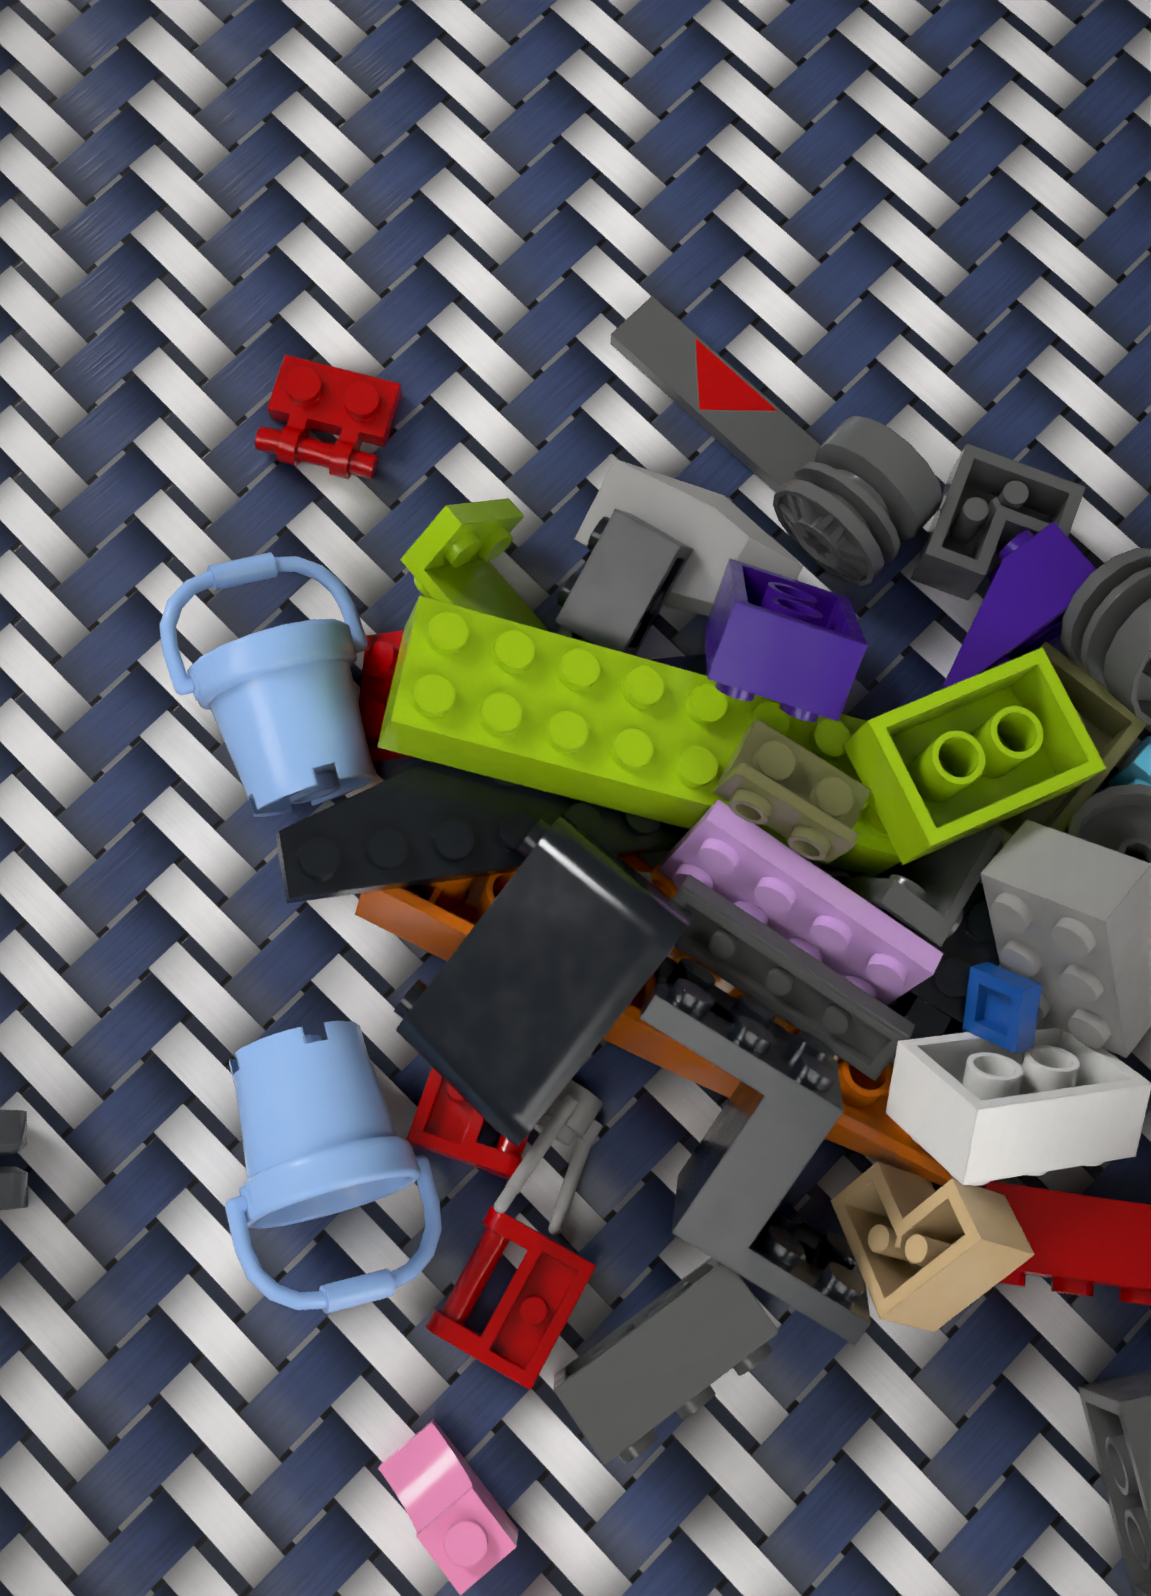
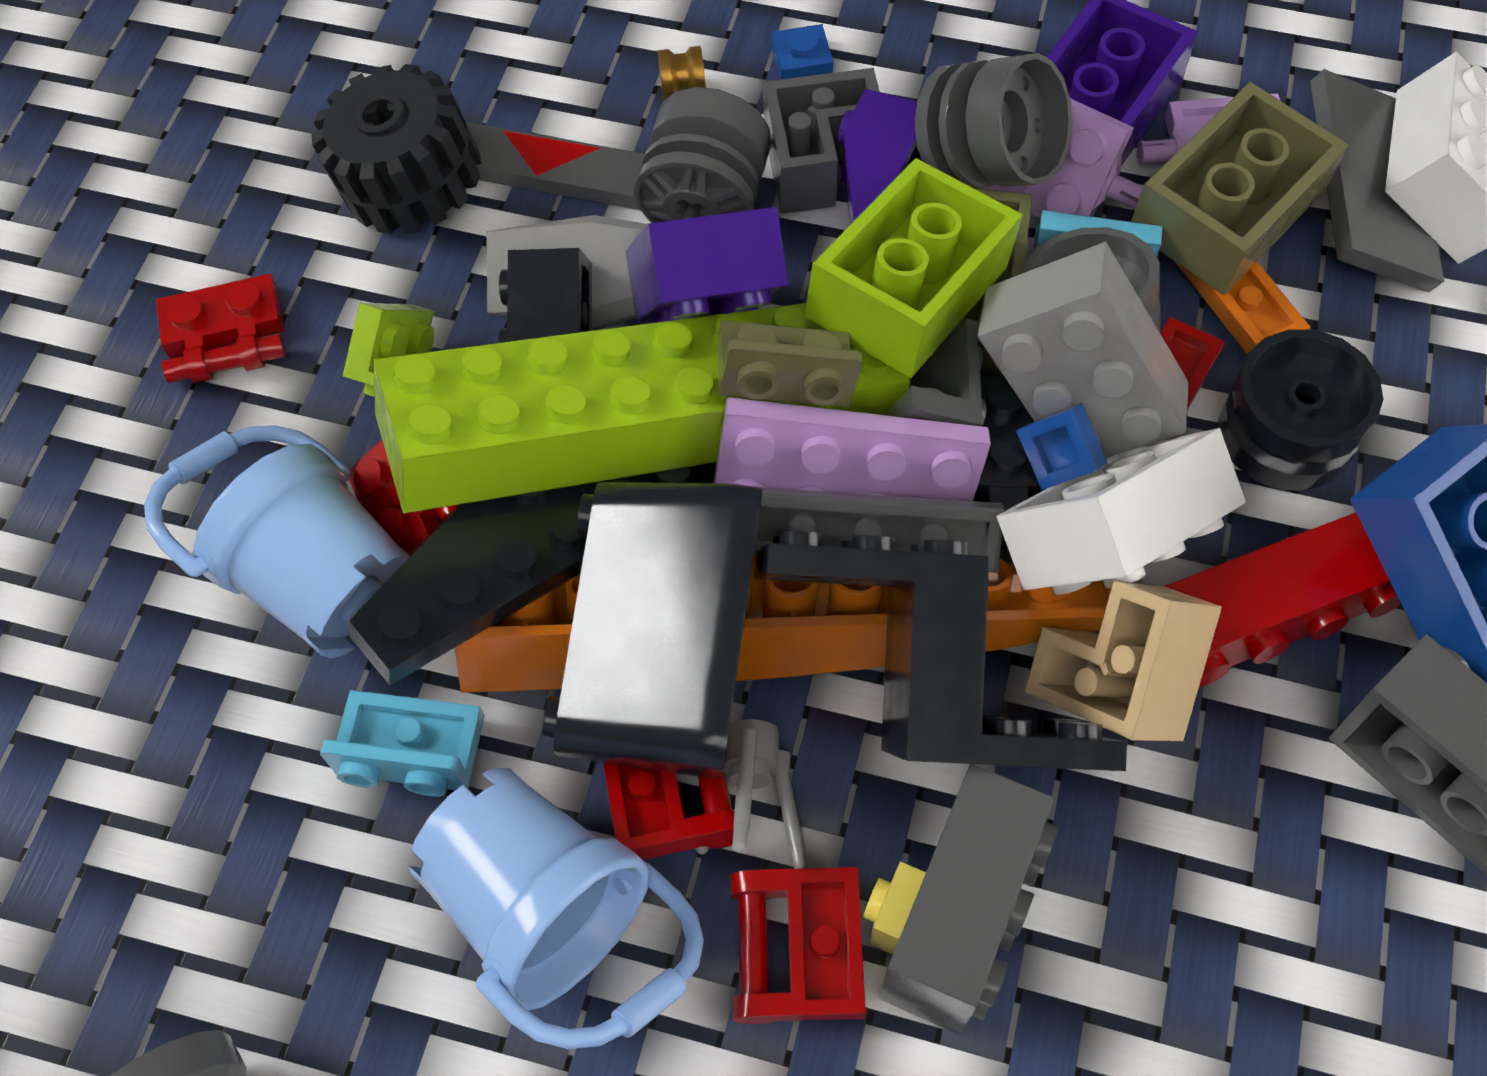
camera: 25 degrees left, 15 degrees down
none -> black wheel [311,64,482,234]
none -> medium azure bracket [320,690,485,797]
none -> pearl gold wheel [658,46,706,101]
none -> blue plate [771,24,833,80]
none -> light yellow plate [863,861,926,955]

